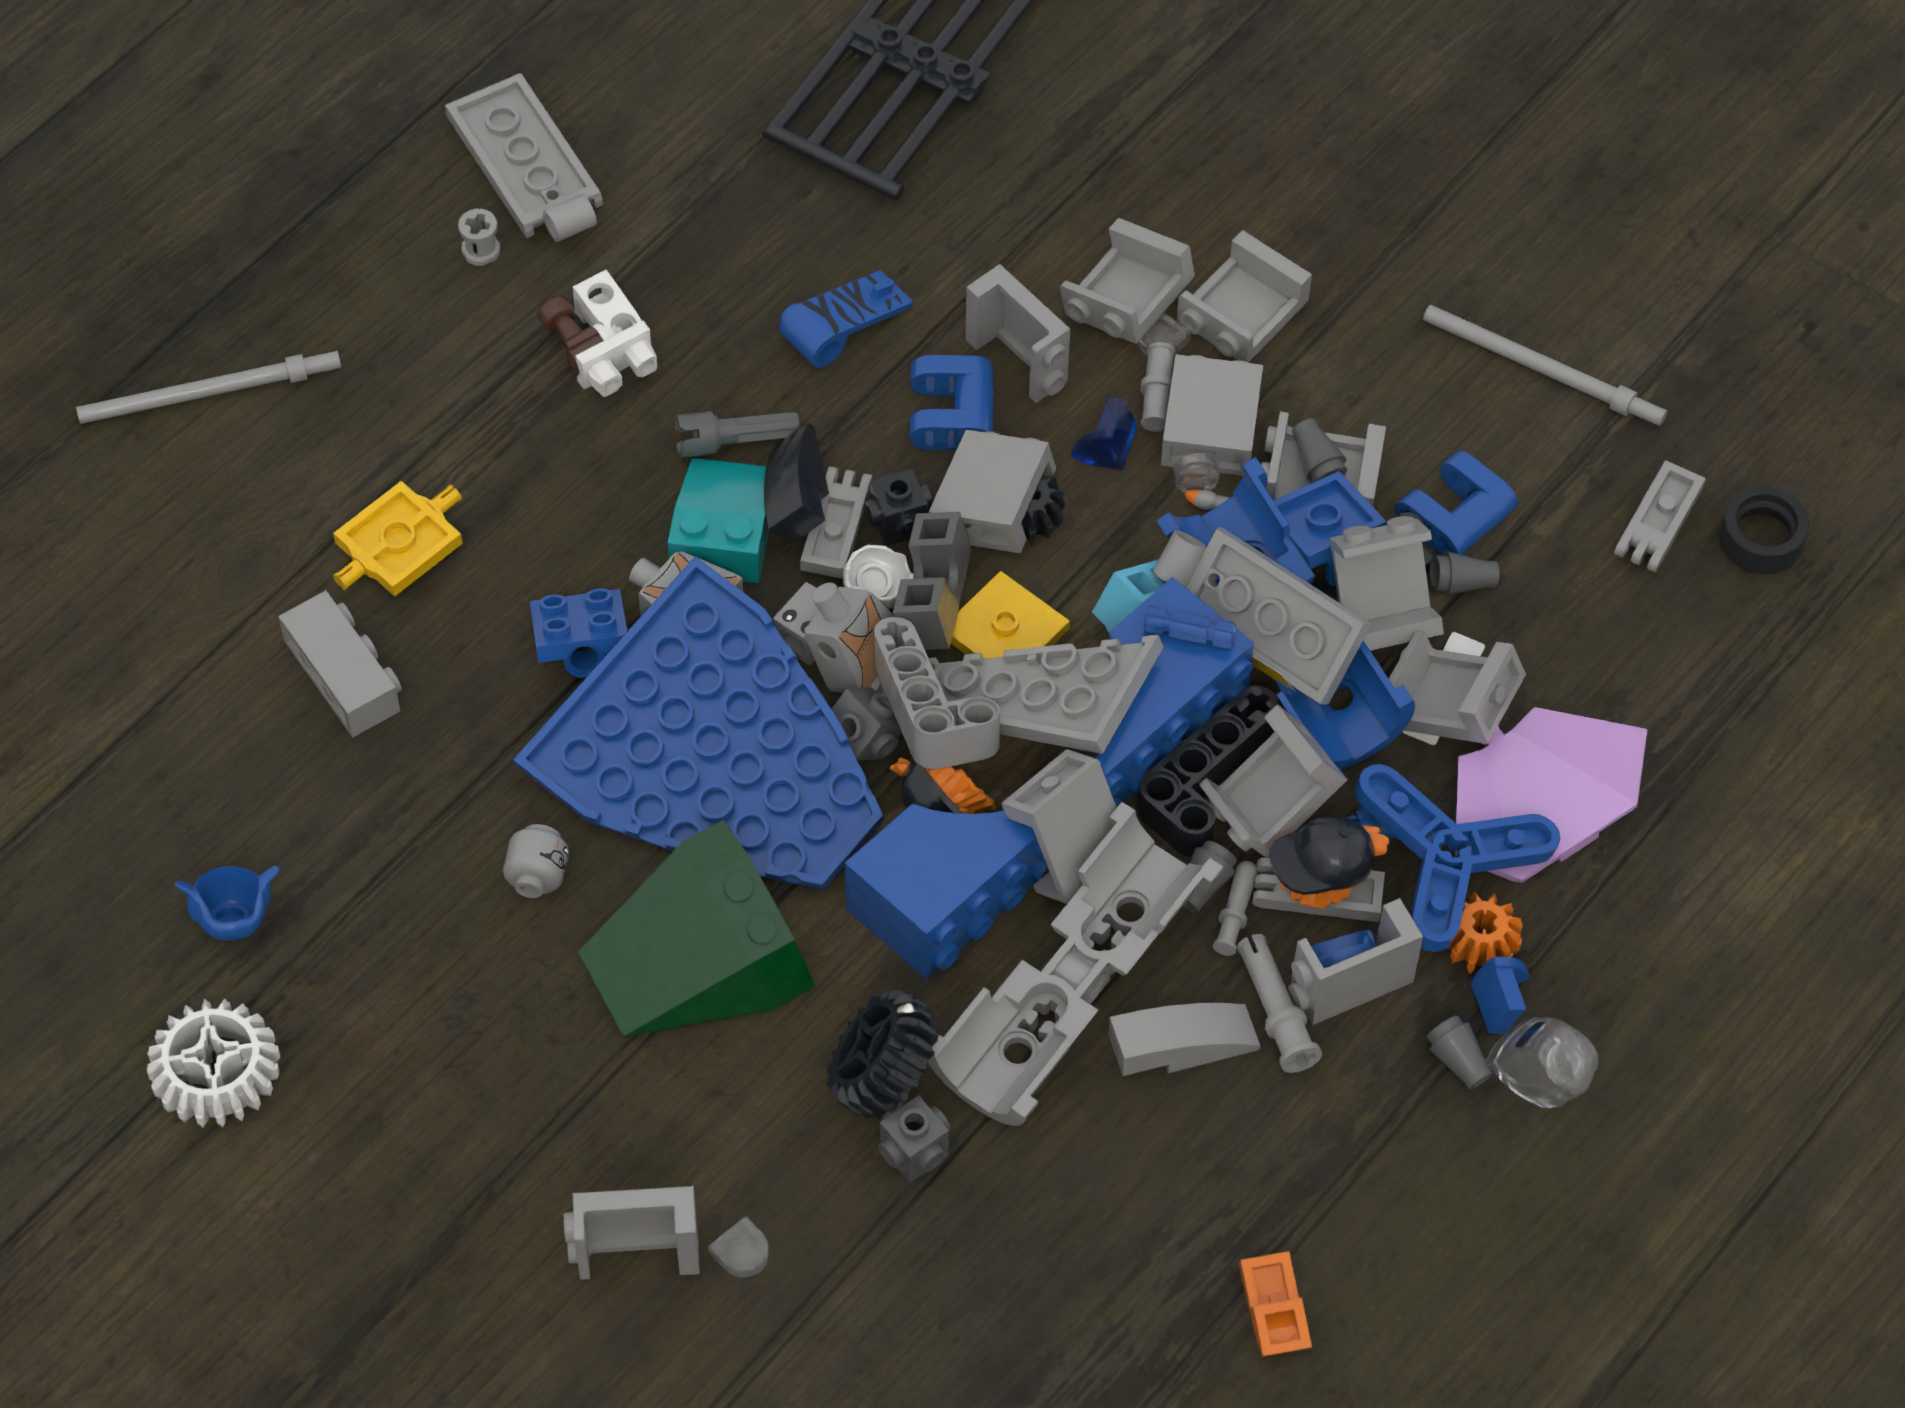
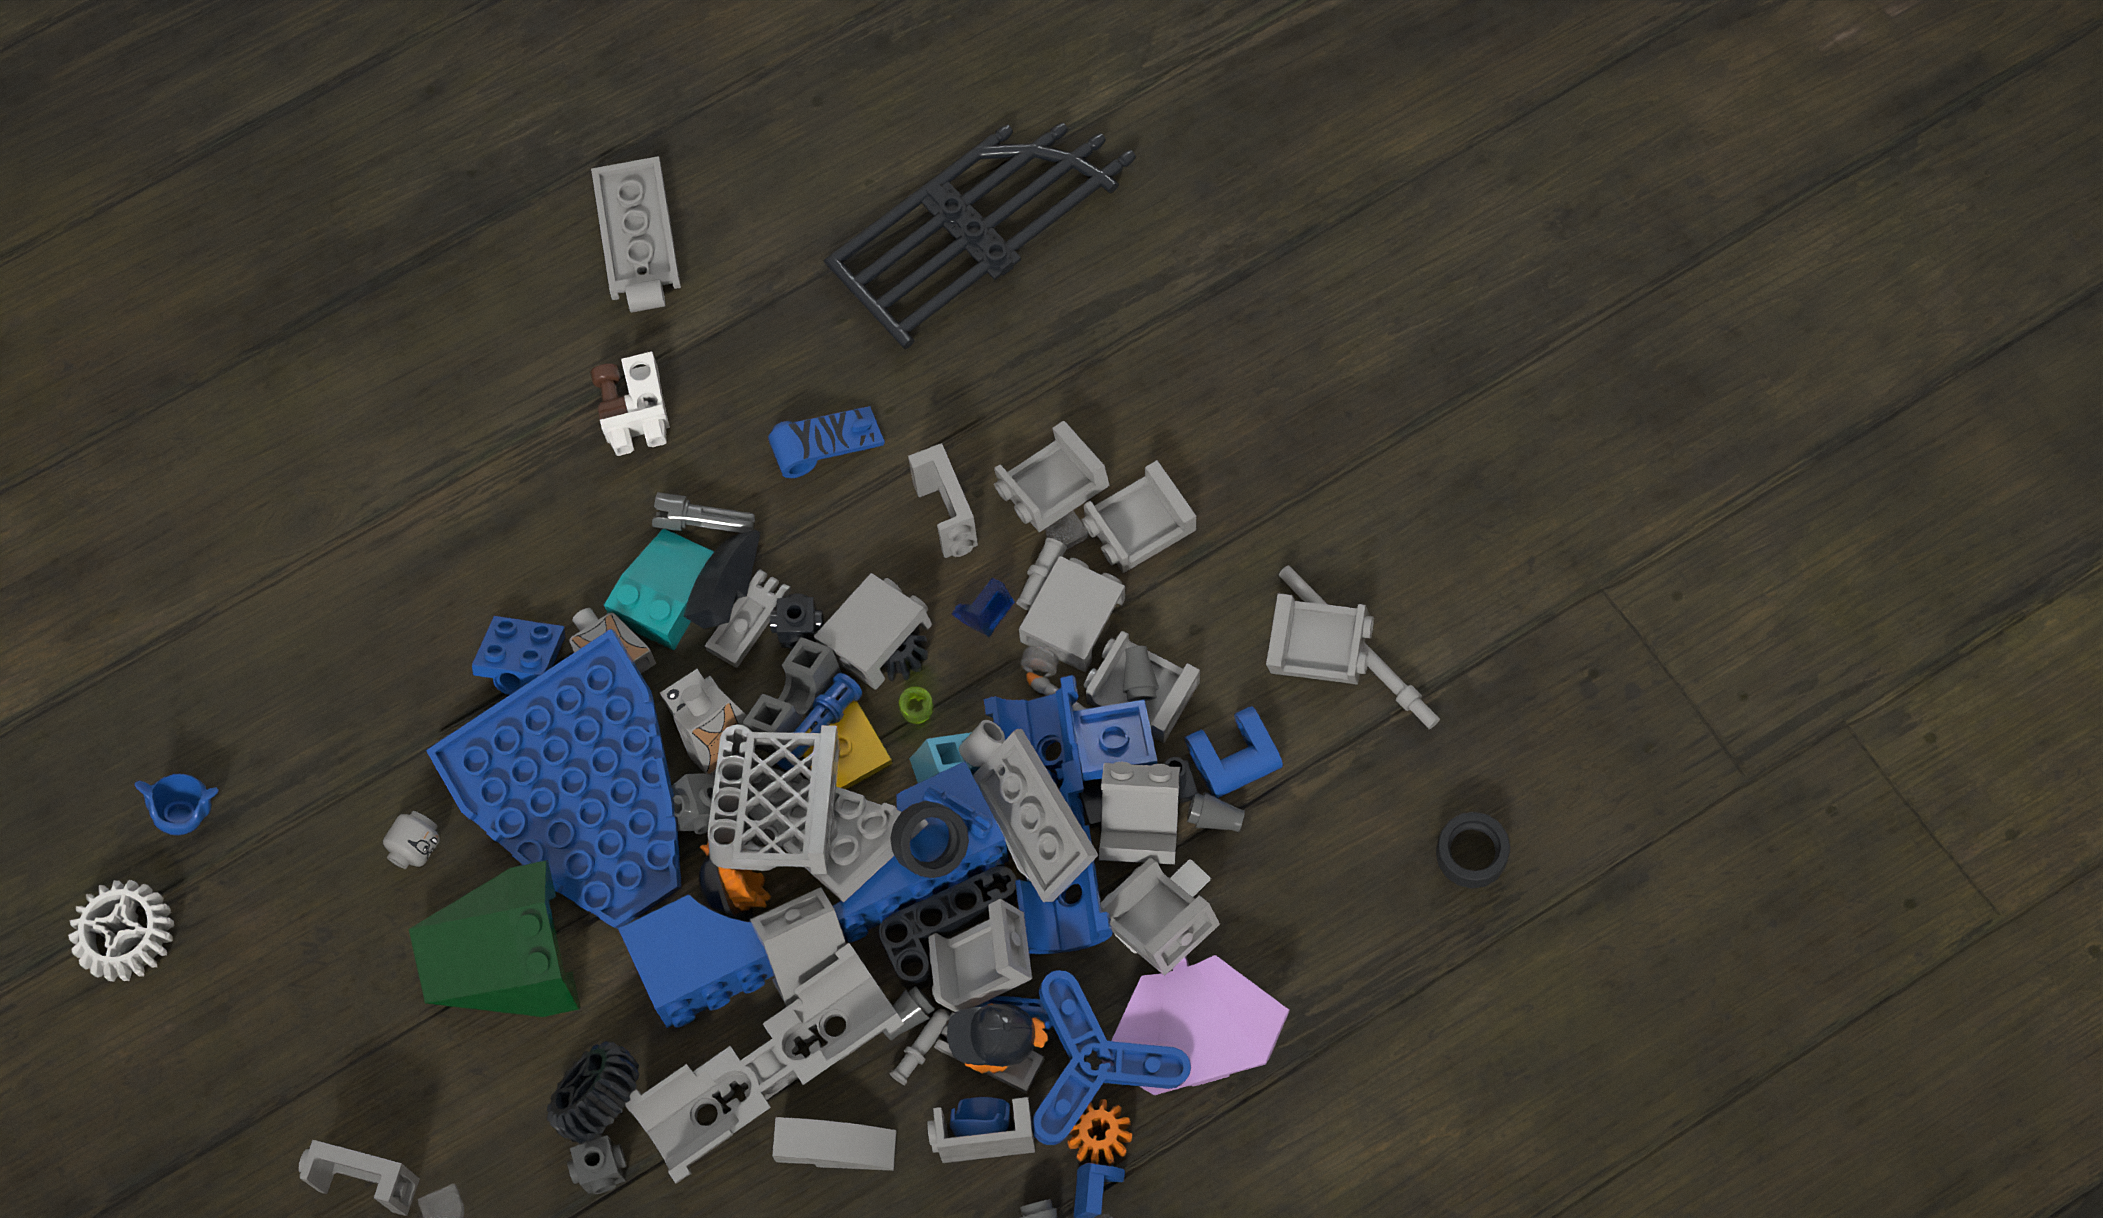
camera: 25 degrees right, 10 degrees up
light grey bar [76,351,342,424] -> none
light grey brick [278,591,402,738] -> none
yellow plate [333,481,463,597] -> none
light grey bush [458,209,501,266] -> none
white hair [843,545,914,610] -> none
blue connector [909,355,994,451] -> none
light grey pin [1237,934,1322,1073] -> none
light grey hinge [1614,460,1706,573] -> none
none -> light grey fence [732,725,840,874]
none -> blue pin [775,673,862,771]
none -> black tyre [890,801,969,878]
none -> clear neon green bush [899,687,933,724]
none -> light grey panel [1266,594,1374,684]

